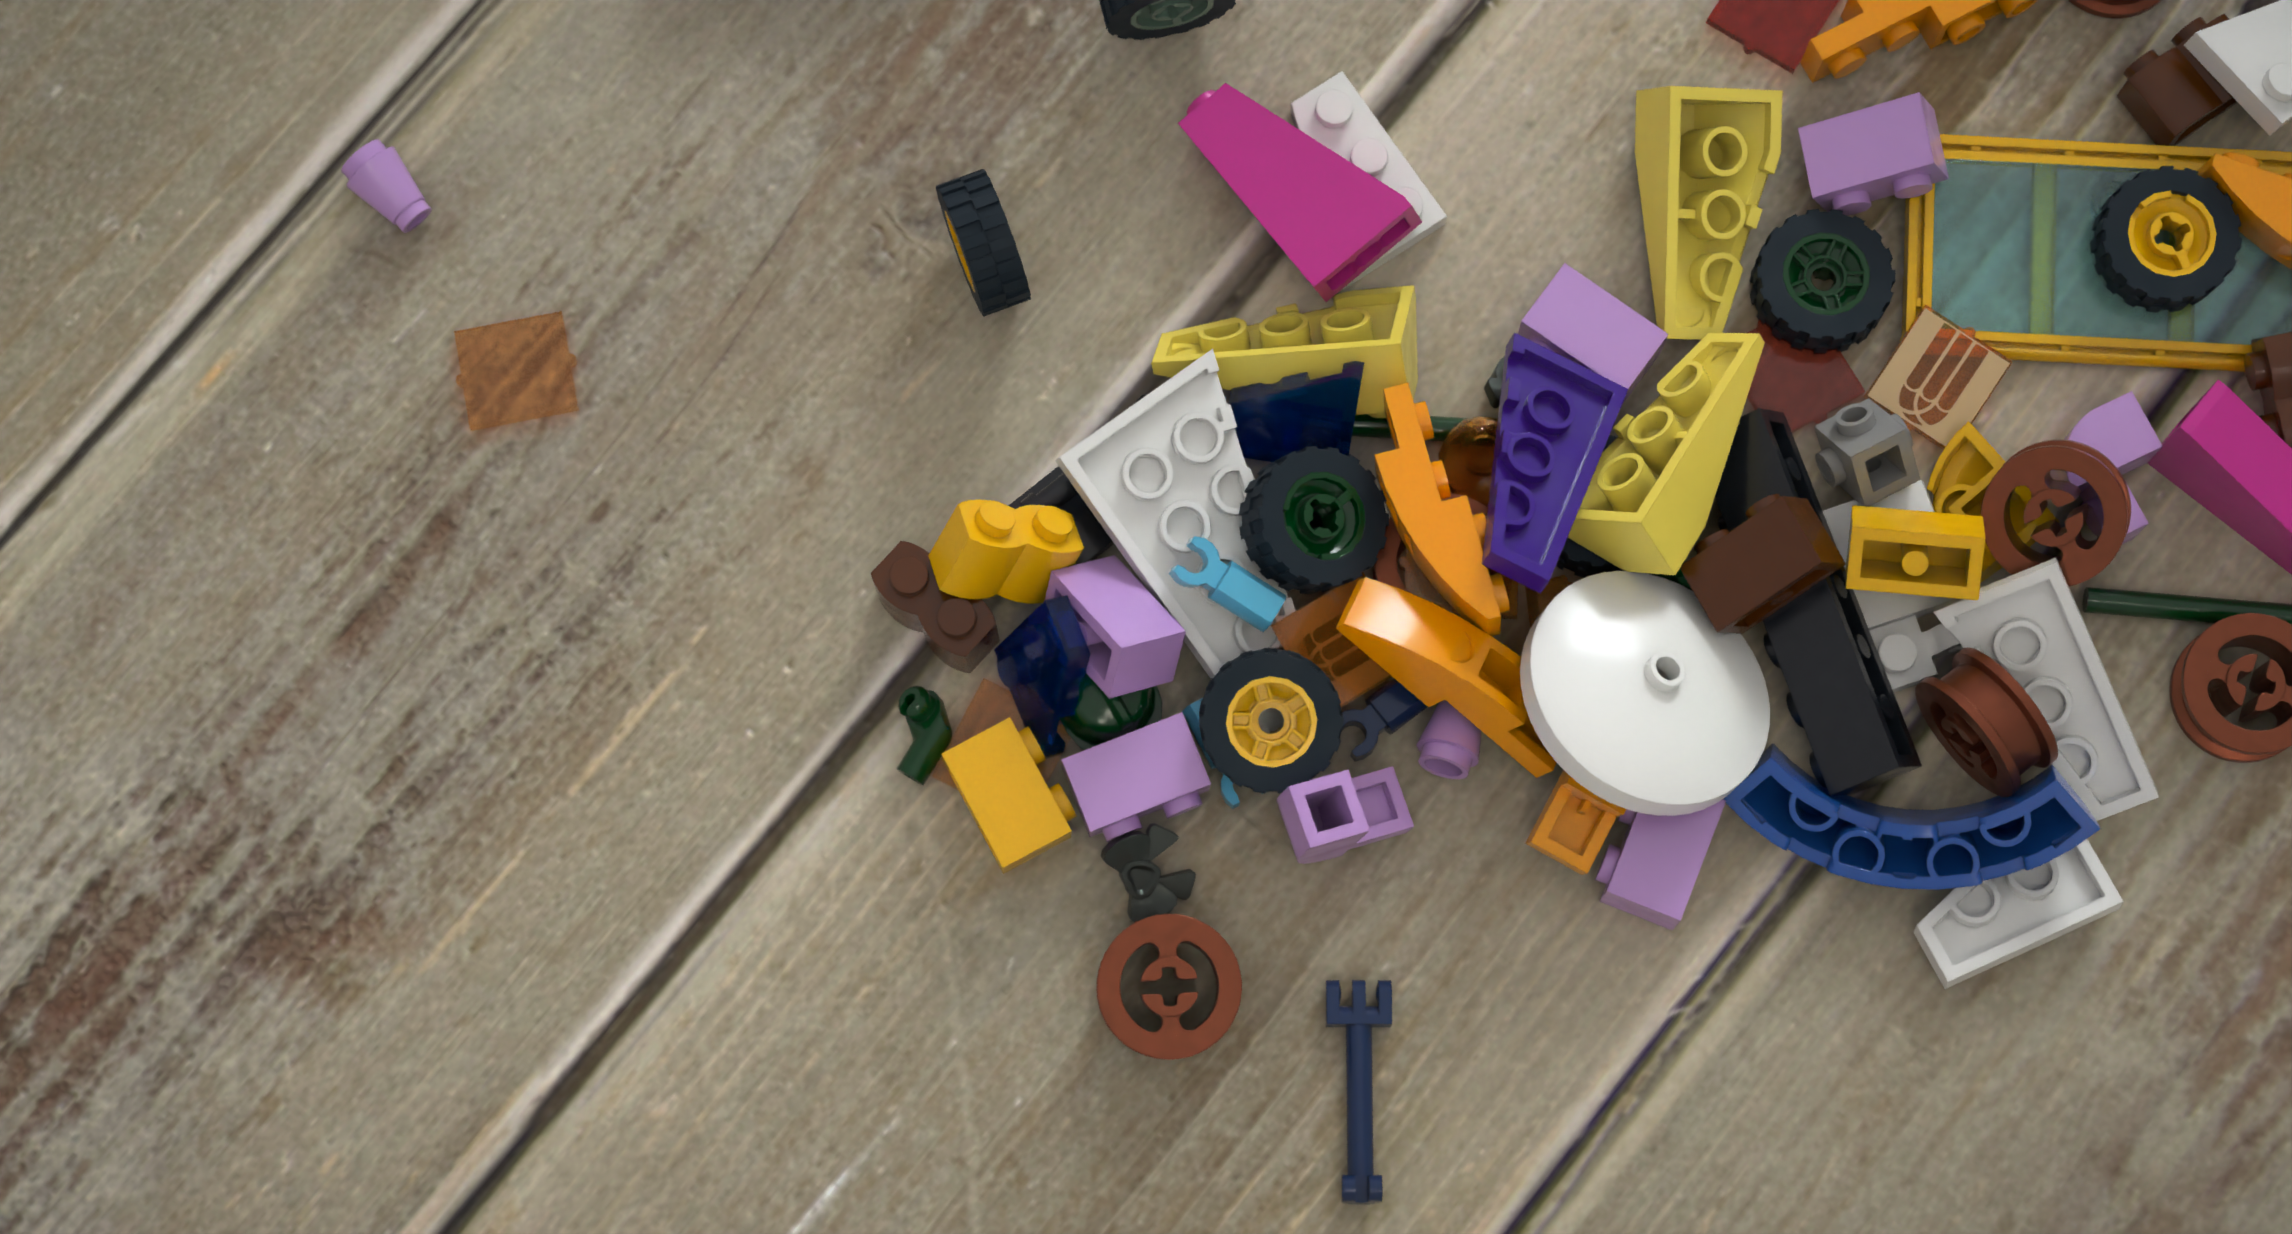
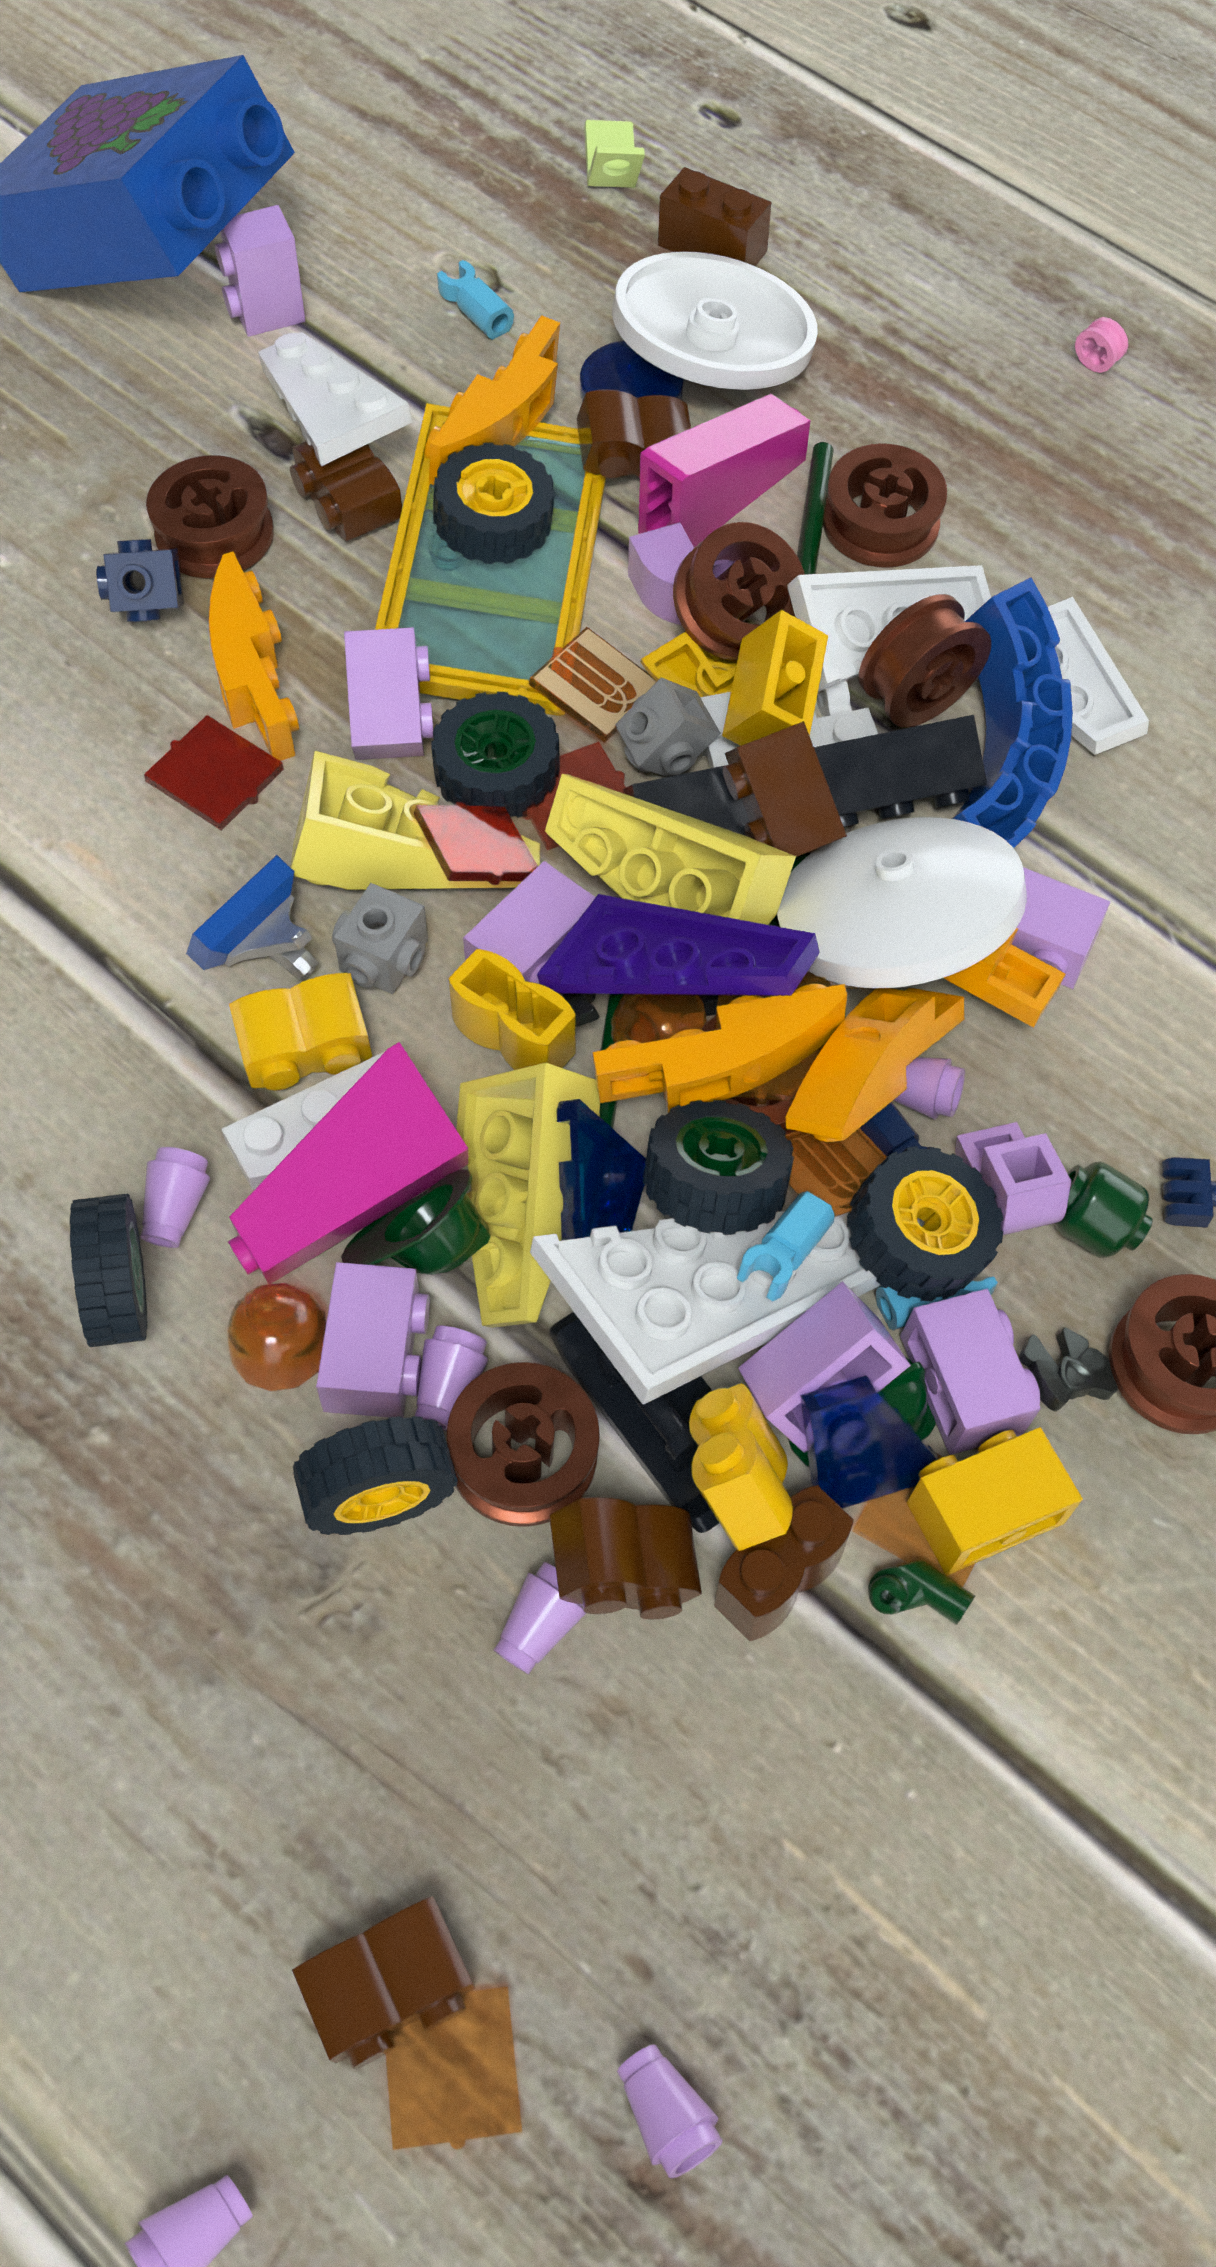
camera: 90 degrees left, 15 degrees down
none -> lavender cone [141,1147,210,1248]
none -> piece [186,855,318,981]
none -> clear orange hair [227,1283,327,1391]
none -> yellow brick [229,973,372,1091]
none -> reddish brown brick [292,1896,476,2069]
none -> lavender brick [316,1262,430,1418]
none -> light grey brick [332,883,428,994]
none -> dark green piece [341,1169,491,1275]
none -> clear red piece [414,802,538,885]
none -> lavender cone [415,1326,489,1431]
none -> copper wheel [447,1362,600,1527]
none -> yellow brick [448,949,576,1070]
none -> lavender cone [493,1562,586,1675]
none -> reddish brown brick [549,1497,702,1620]
none -> lavender cone [617,2045,723,2178]
none -> dark green head [1055,1161,1153,1258]

